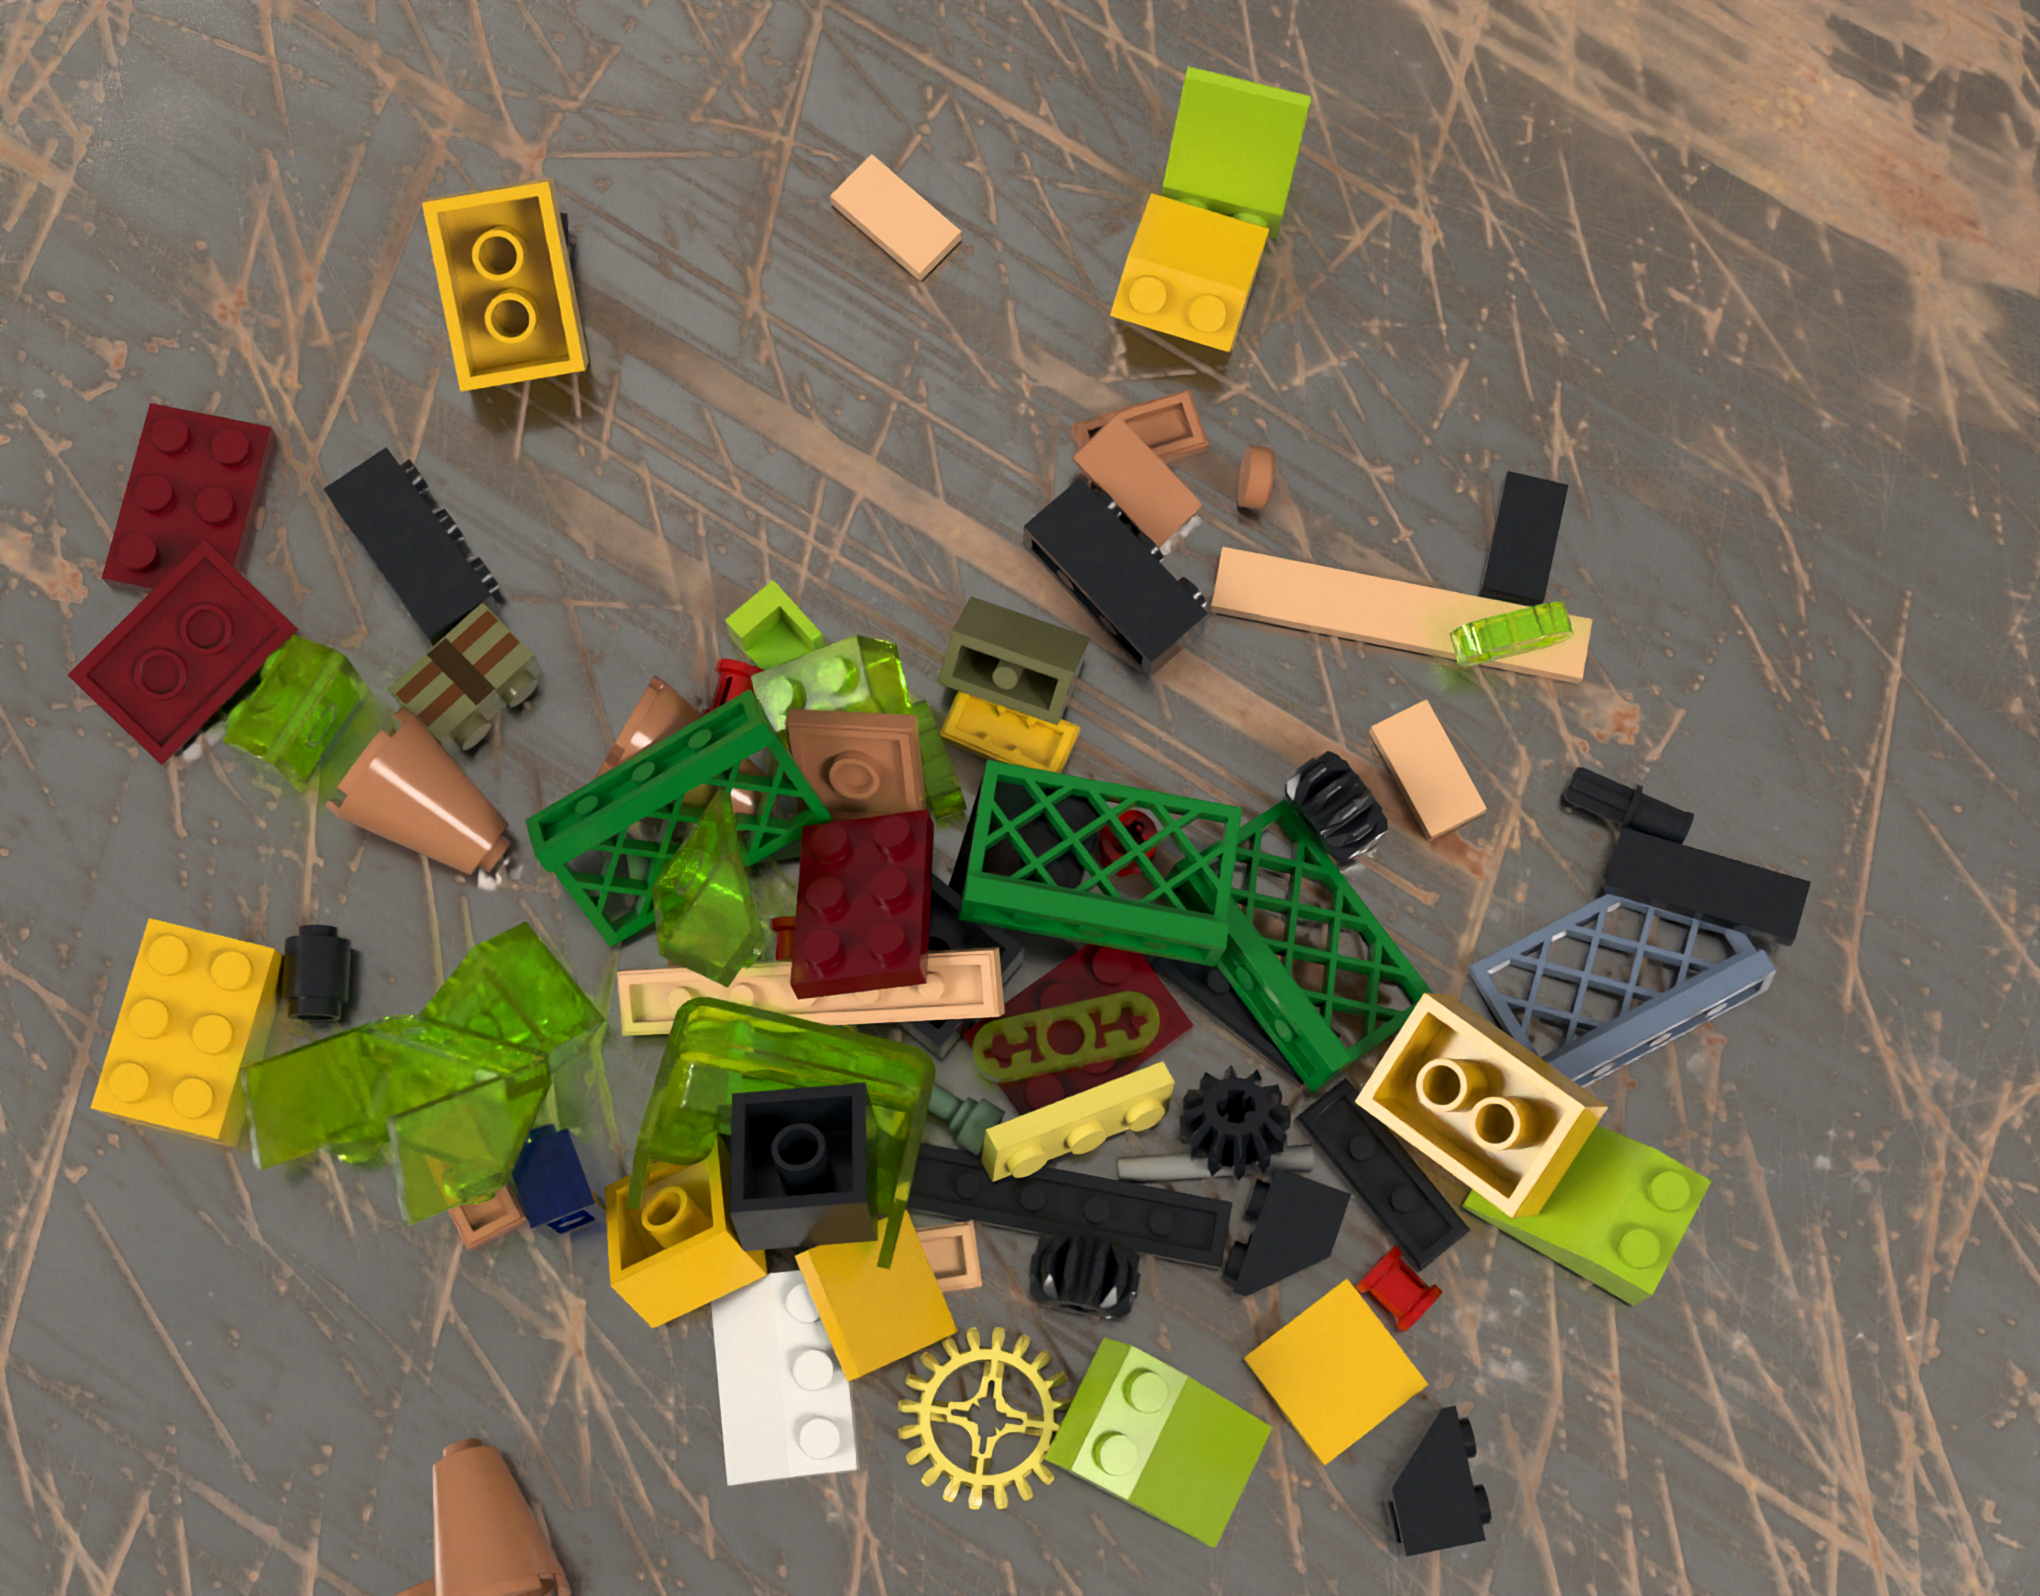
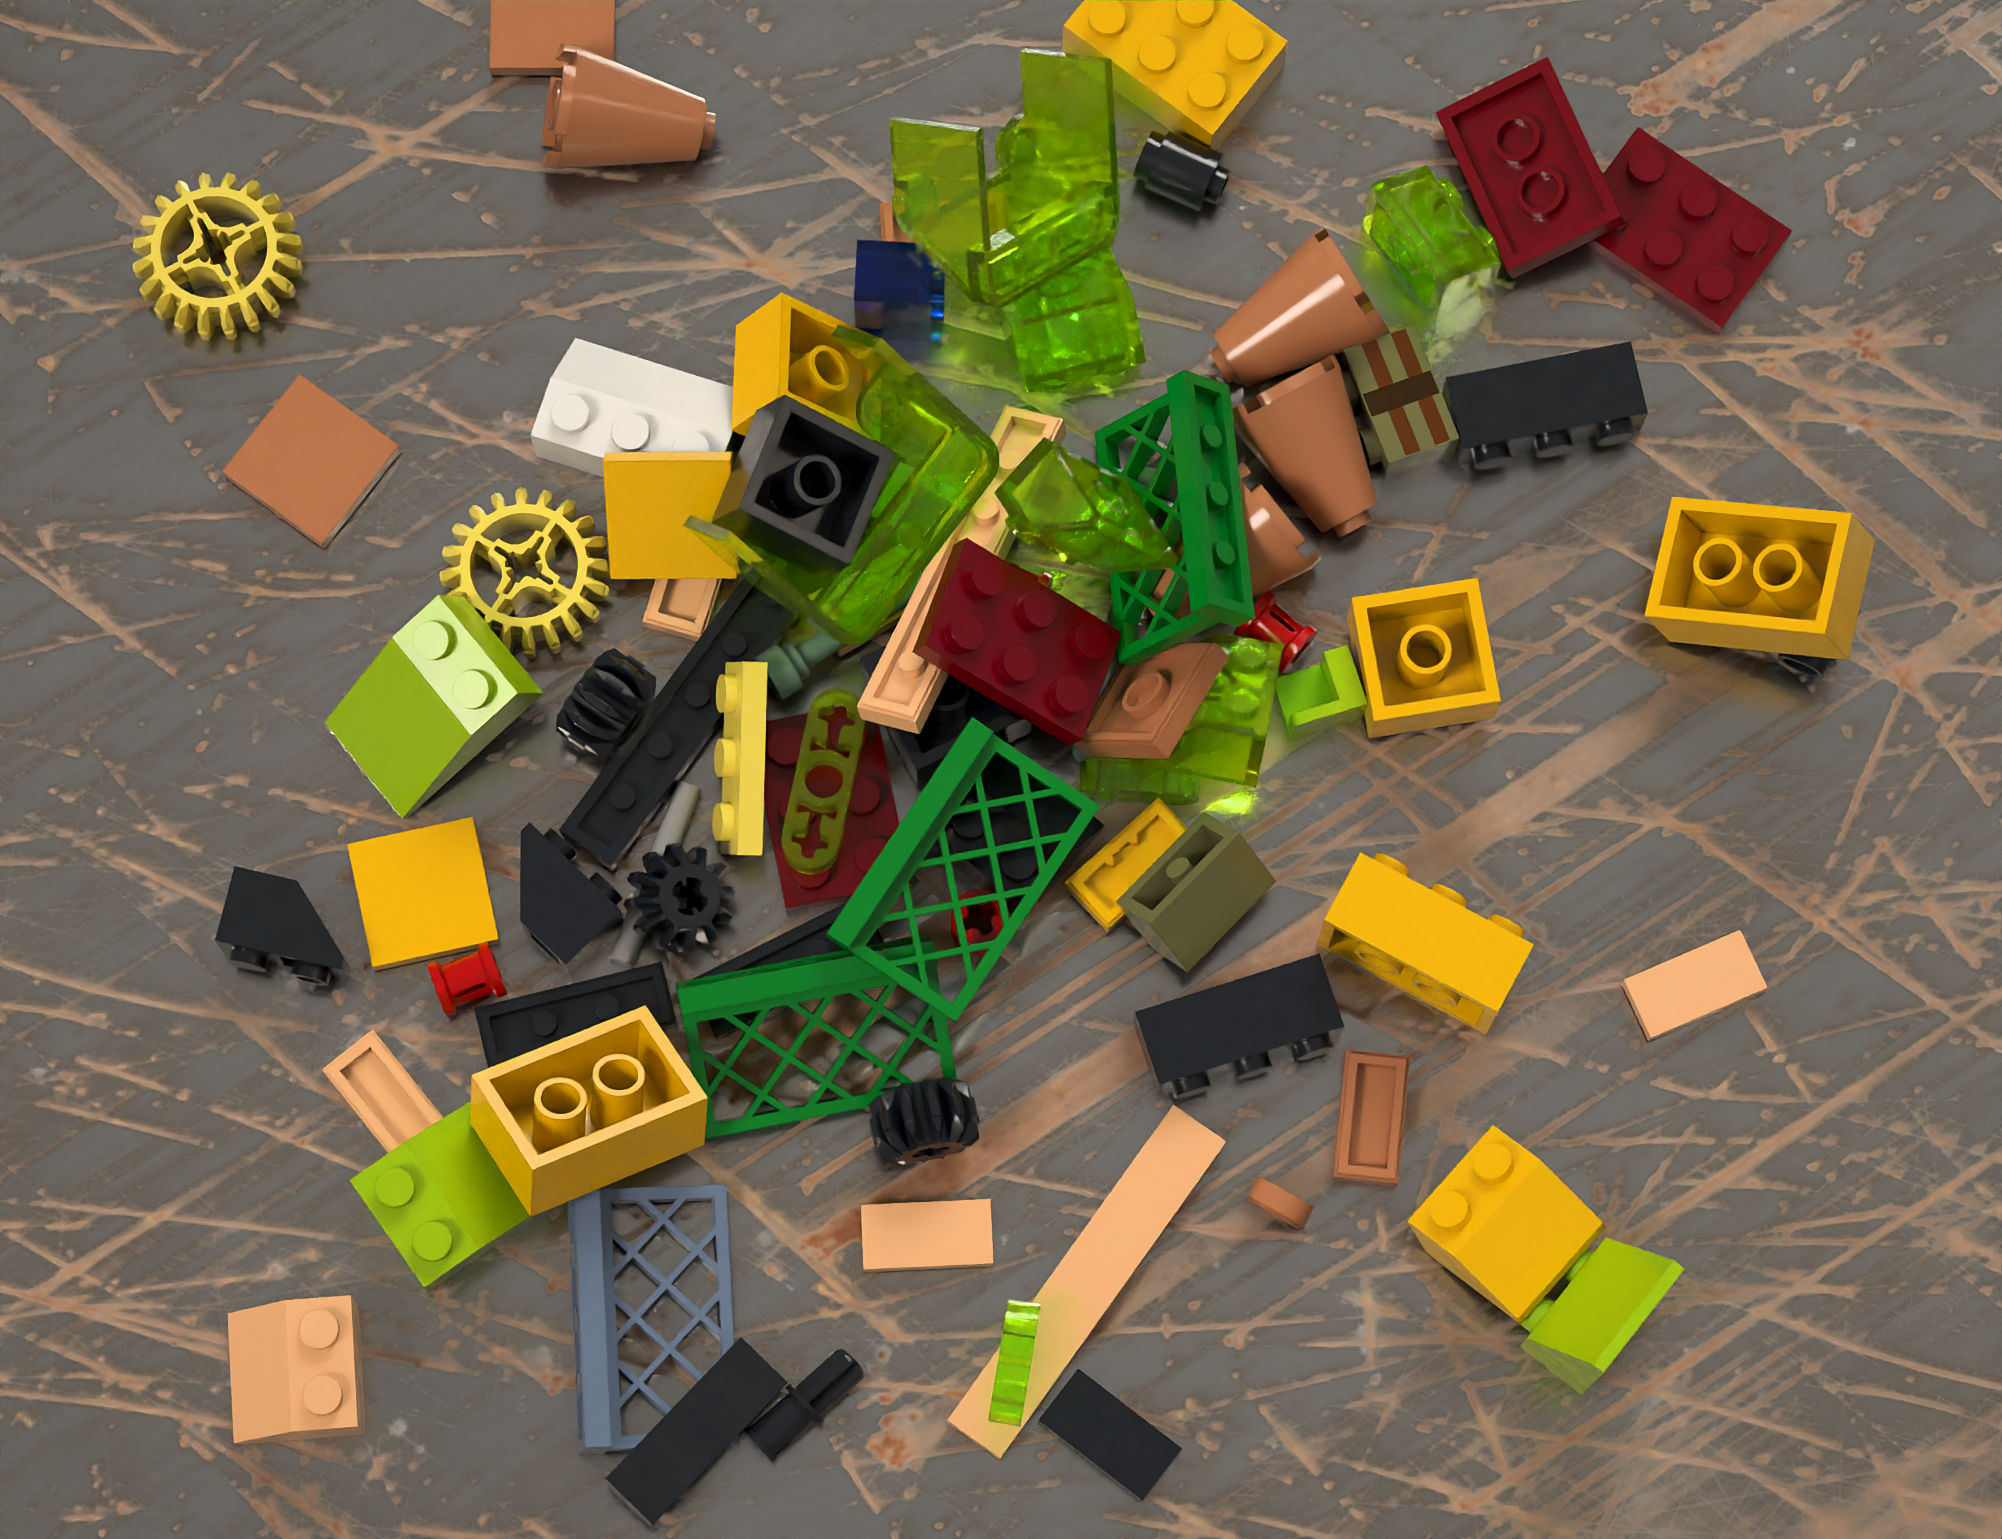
camera: 115 degrees right, 0 degrees up
nougat tile [1070,414,1203,548] -> none
none -> light nougat slope [228,1295,366,1445]
none -> light nougat tile [322,1029,443,1153]
none -> nougat cone [1232,354,1378,538]
none -> yellow brick [1316,852,1534,1035]
none -> yellow brick [1346,578,1501,738]

